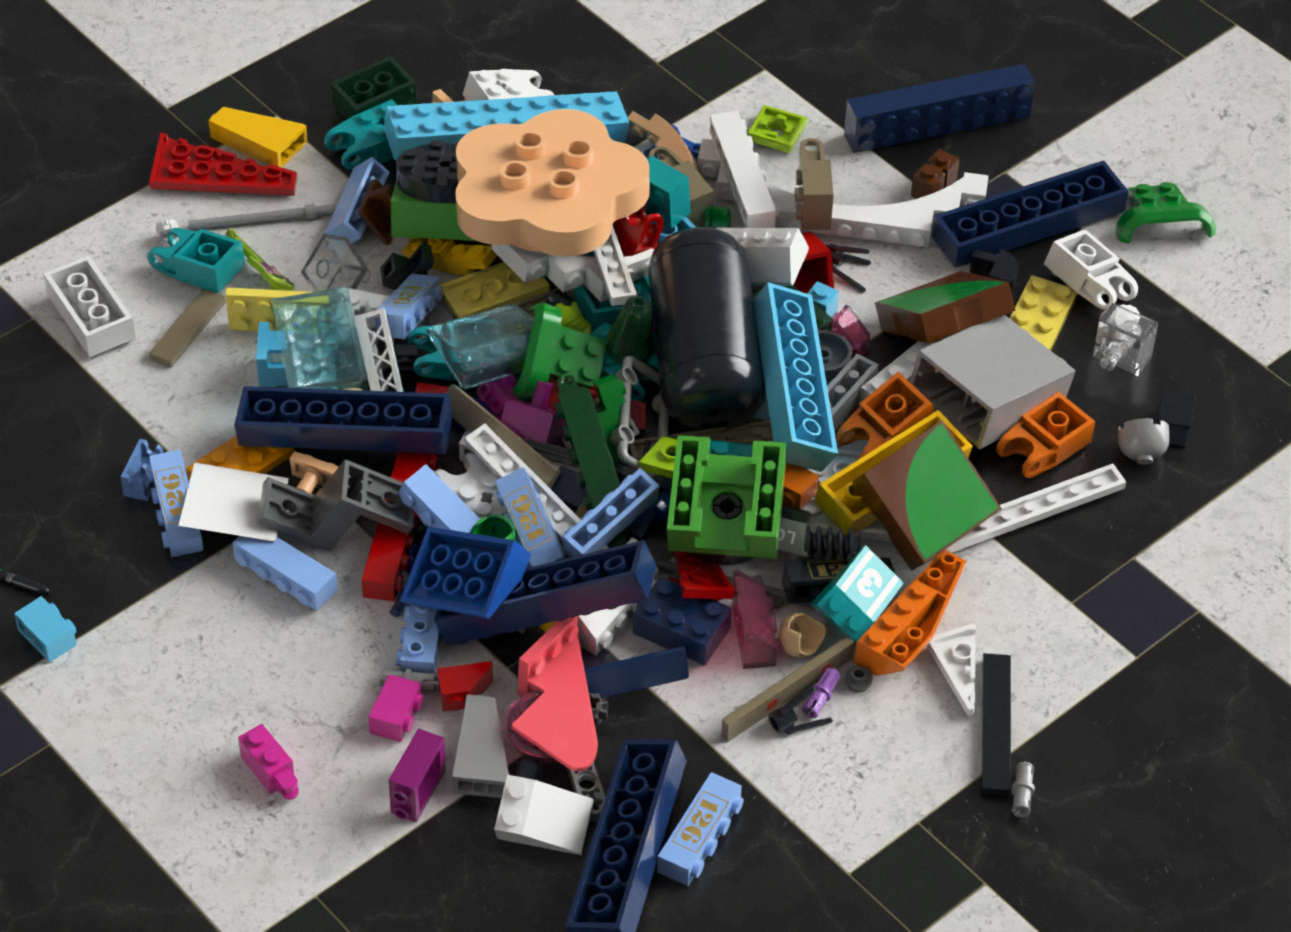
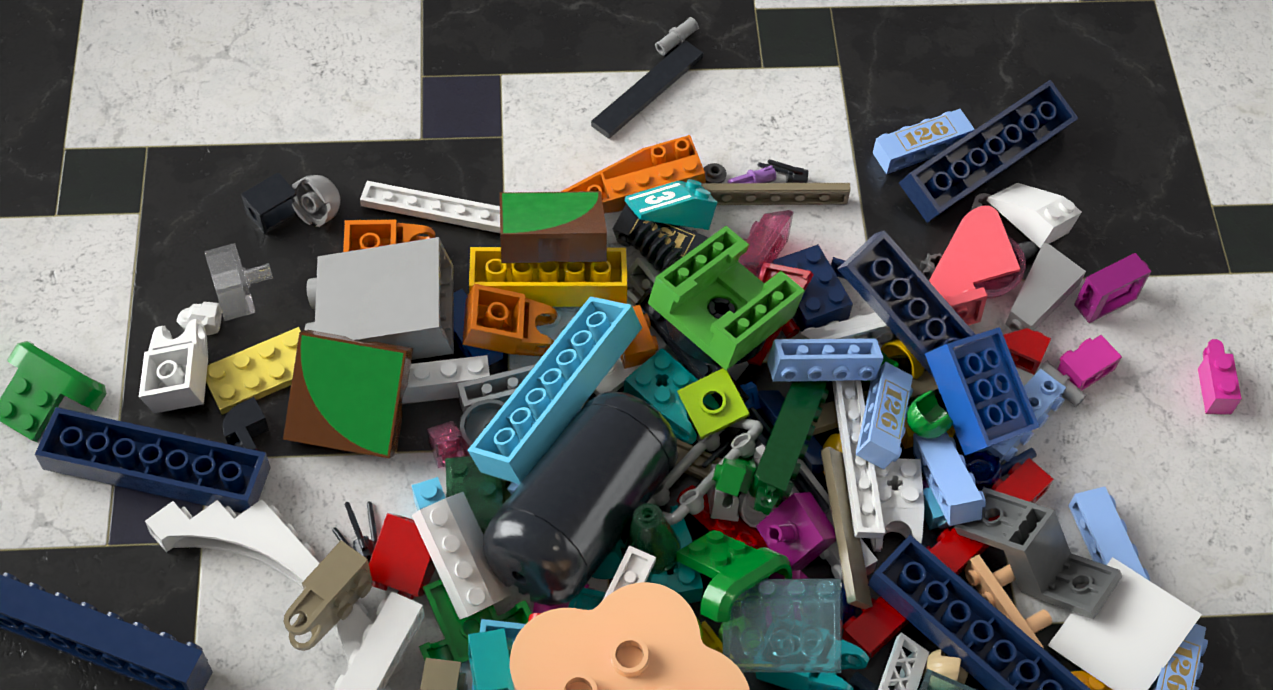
camera: 145 degrees left, 10 degrees up
tan hair [778,613,827,659] -> none
reddish brown piece [911,149,960,199] -> none
white wing [926,623,976,716] -> none

